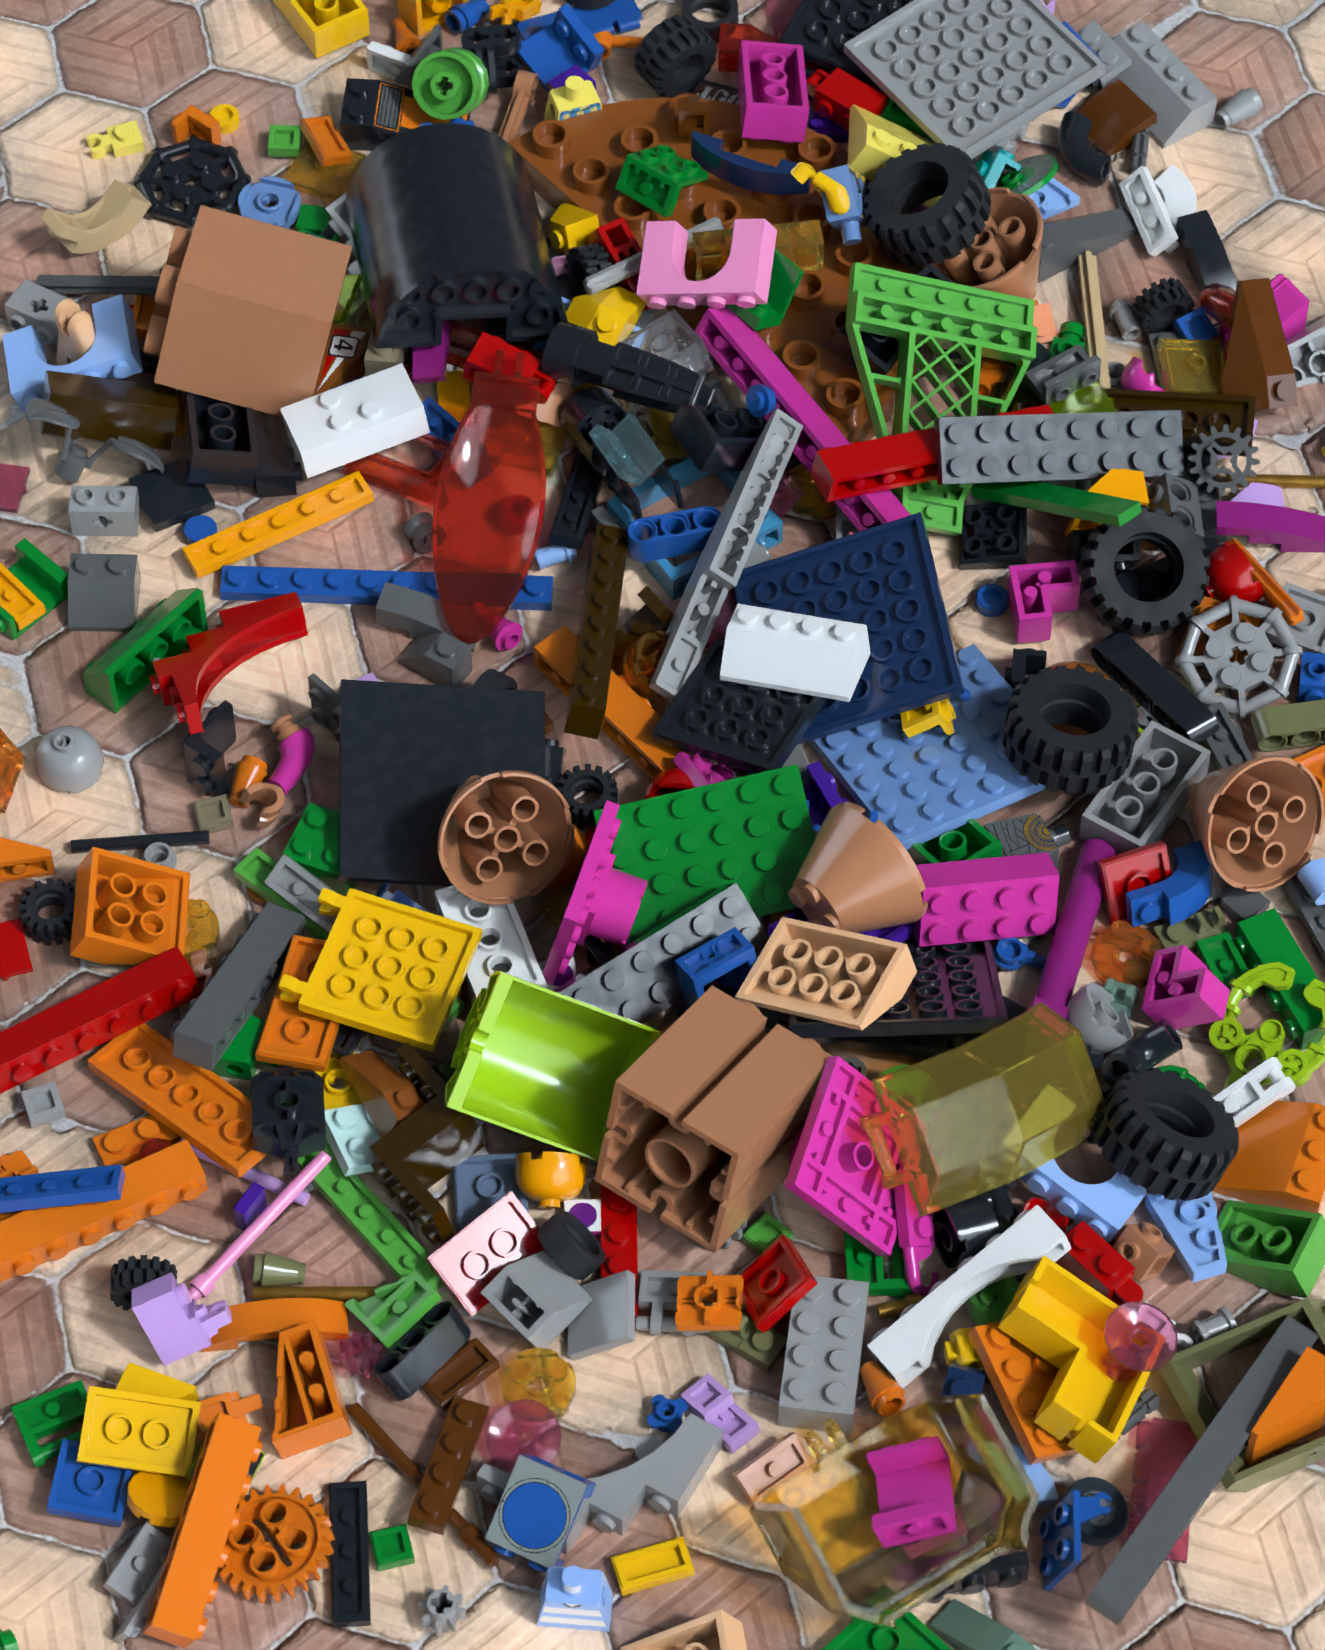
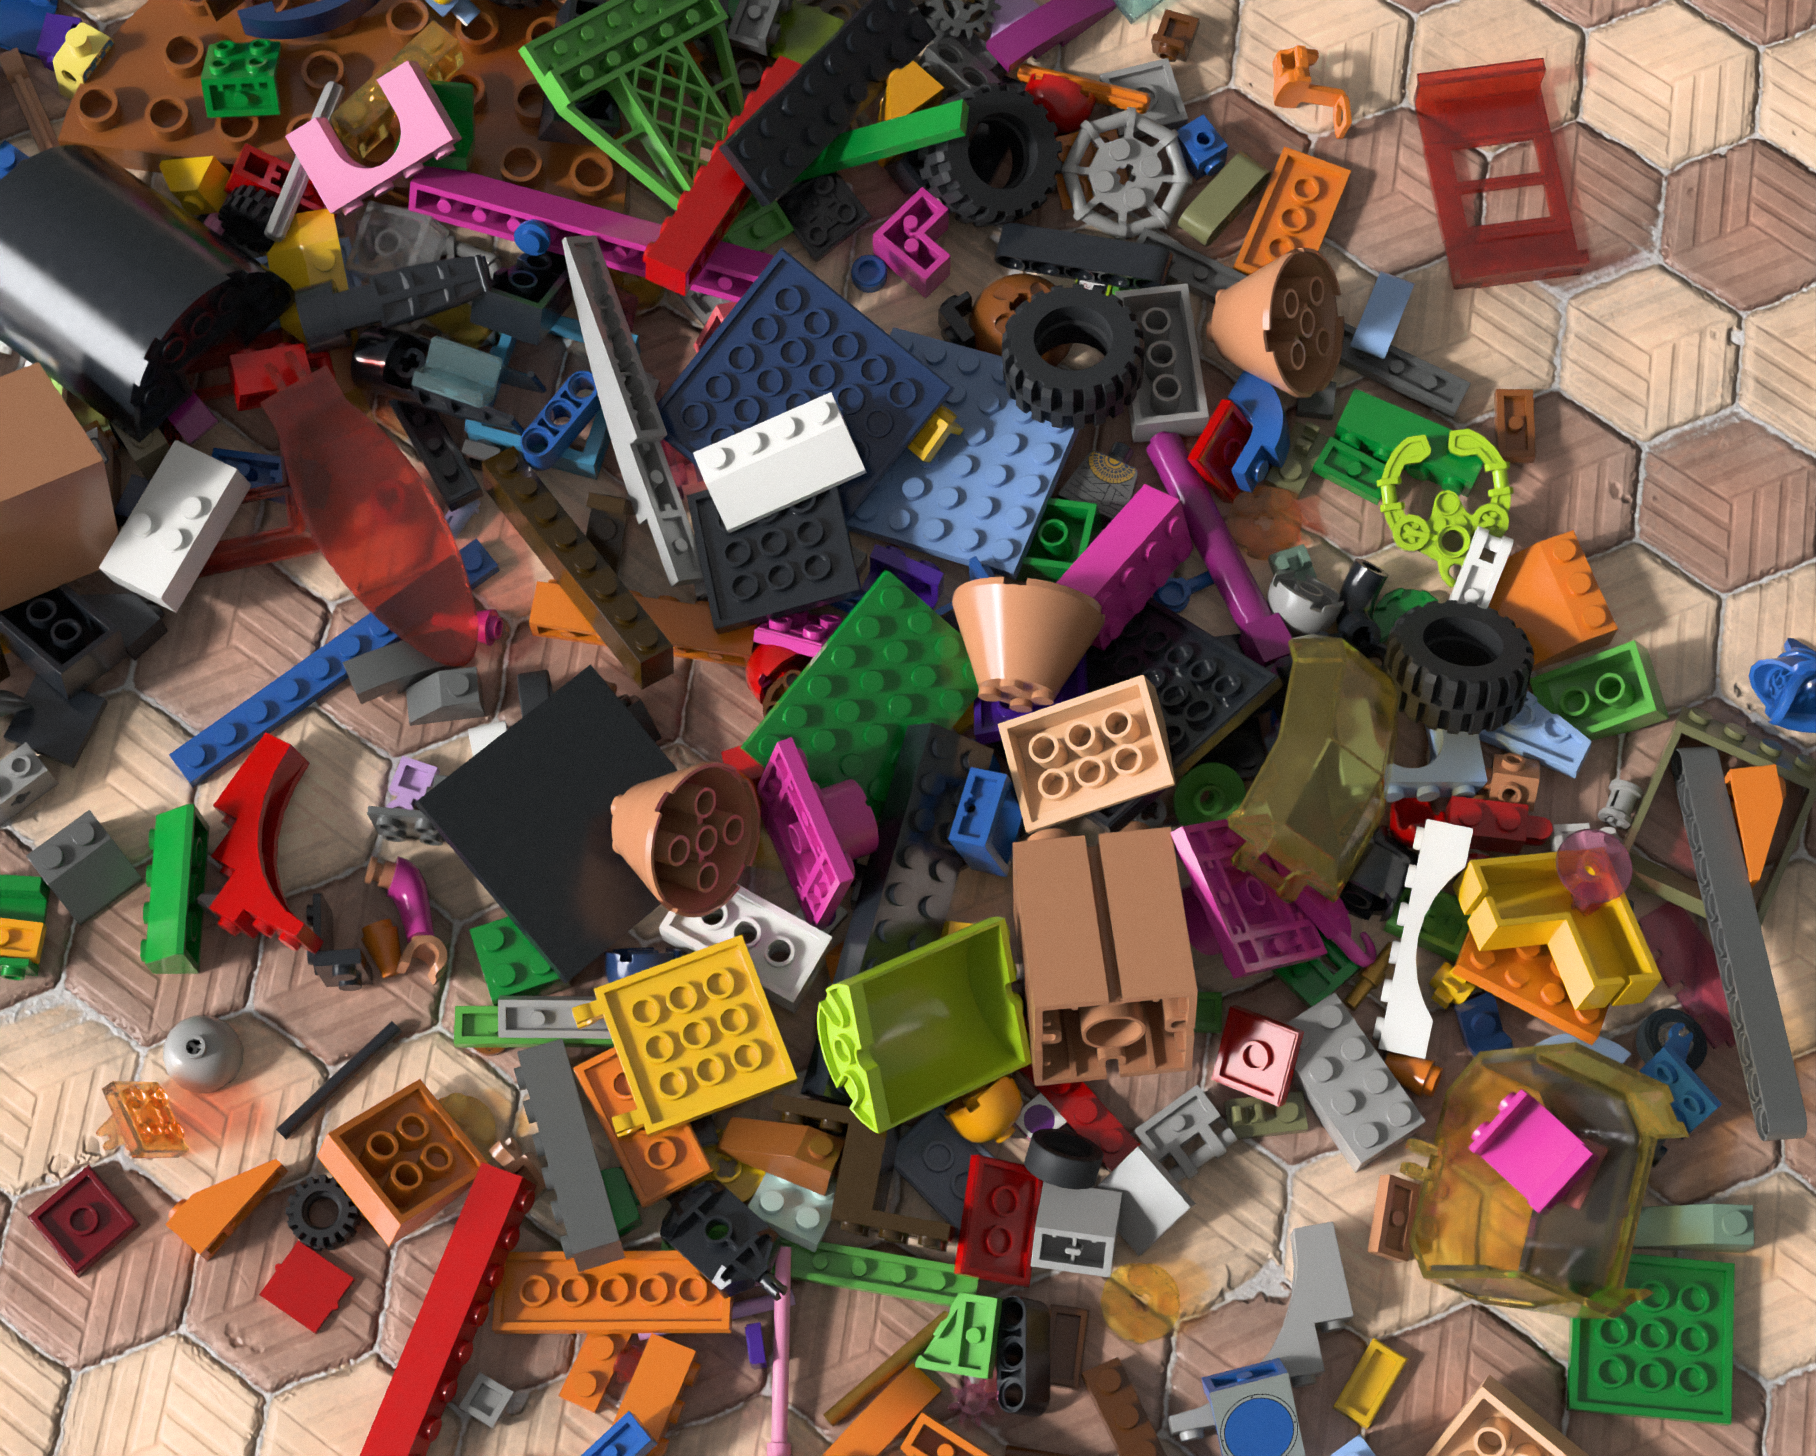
camera: 40 degrees left, 15 degrees up
light grey plate [142,842,177,869] -> none
light orange plate [182,471,374,579] -> none
blue tile [184,515,217,545] -> none
dark tan tile [193,794,234,834] -> none
olive cone [252,1251,306,1287] -> none
dark grey wheel [404,512,445,554] -> none
yellow tile [437,371,472,428] -> none
clear pink dish [487,1399,561,1473] -> none
black tyre [556,764,618,830] -> none
clear orange cylinder [622,631,669,700] -> none
blue plate [647,1394,688,1433] -> none
orange piece [675,1270,744,1331] -> none
lavender slope [680,1373,760,1454] -> none
dark pink brick [1142,944,1230,1030] -> none

